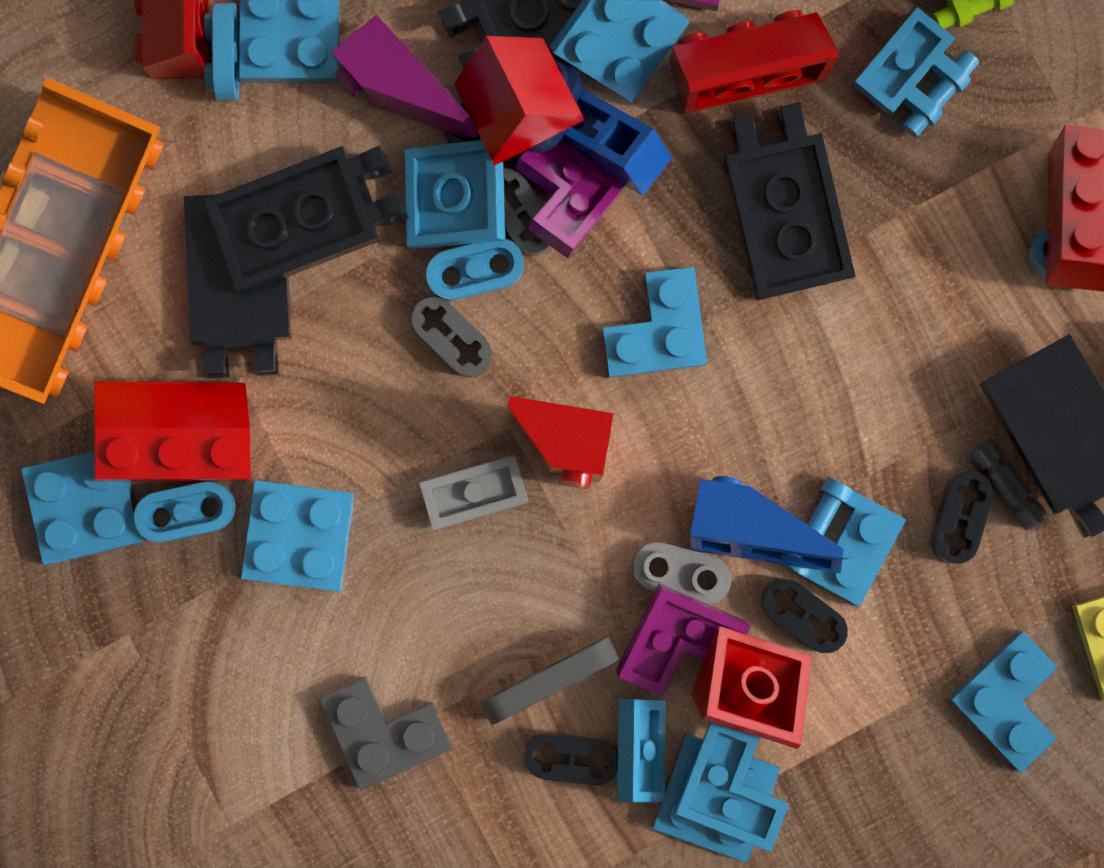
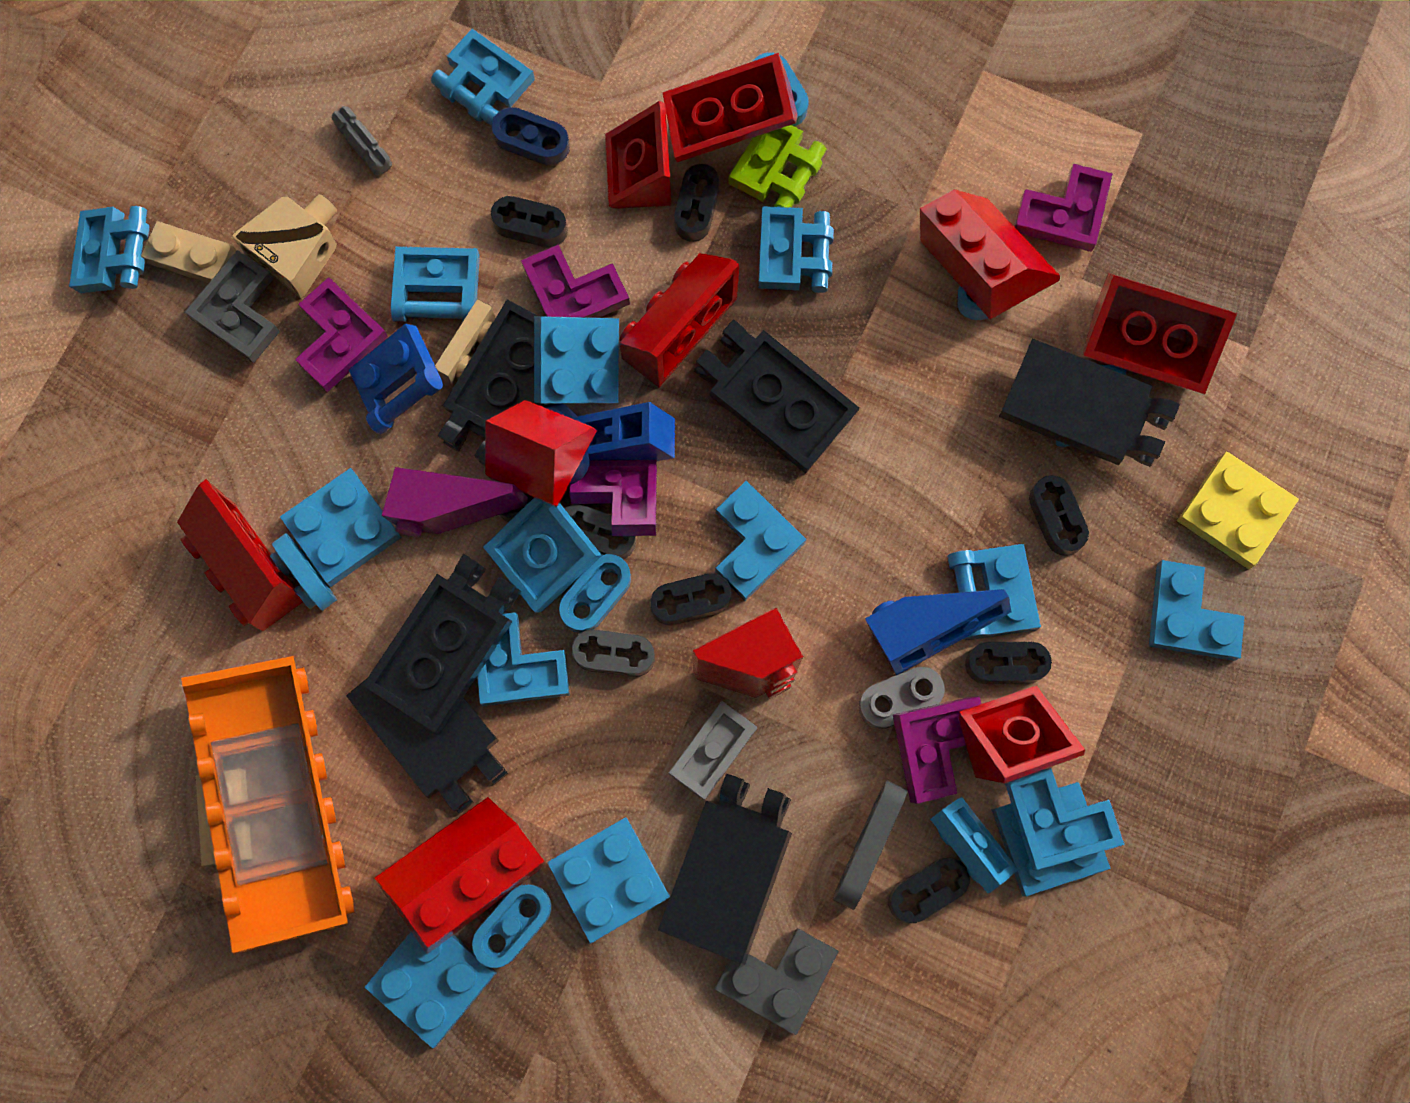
camera: 35 degrees left, 10 degrees down
dark grey axle [970,440,1047,529] -> none
none -> dark azure plate [478,612,570,706]
none -> black beam [650,573,731,625]
none -> black tile [658,773,792,965]

